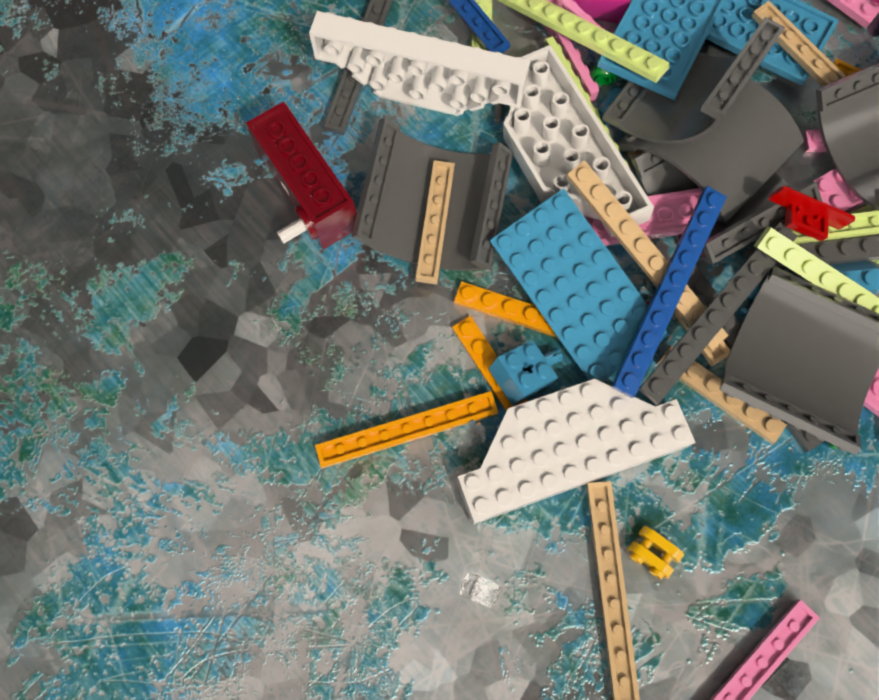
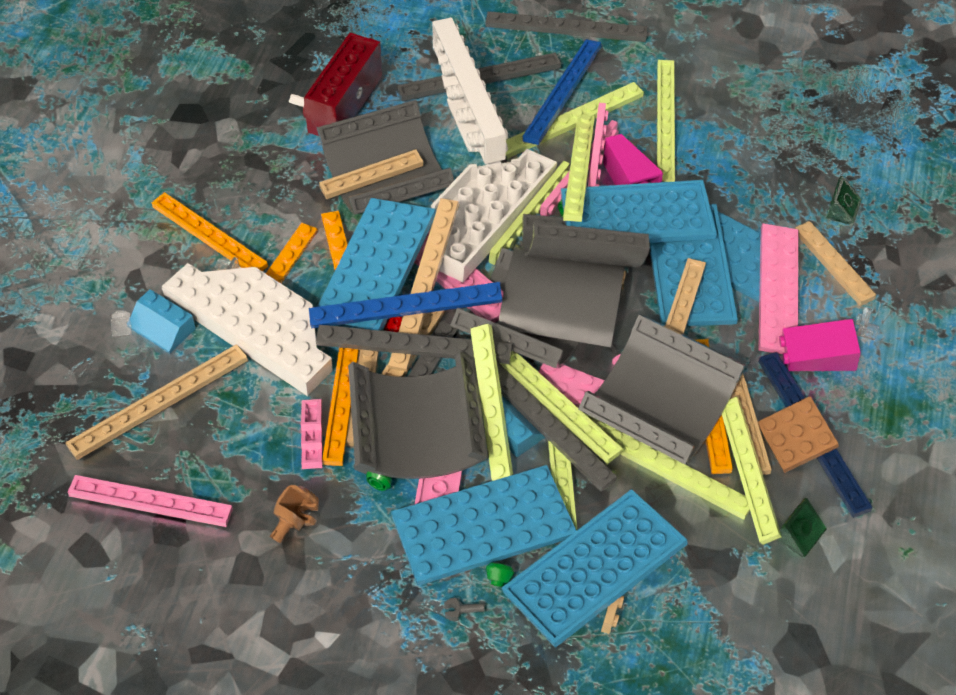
camera: 55 degrees right, 20 degrees down
dark azure brick [489,340,563,406] -> none
yellow brick [627,526,684,580] -> none
red bracket [768,186,855,241] -> none
none -> dark azure slope [127,289,196,353]
none -> medium nougat piece [270,485,319,544]
none -> bright pink slope [301,399,323,469]
none -> light orange plate [322,347,359,466]

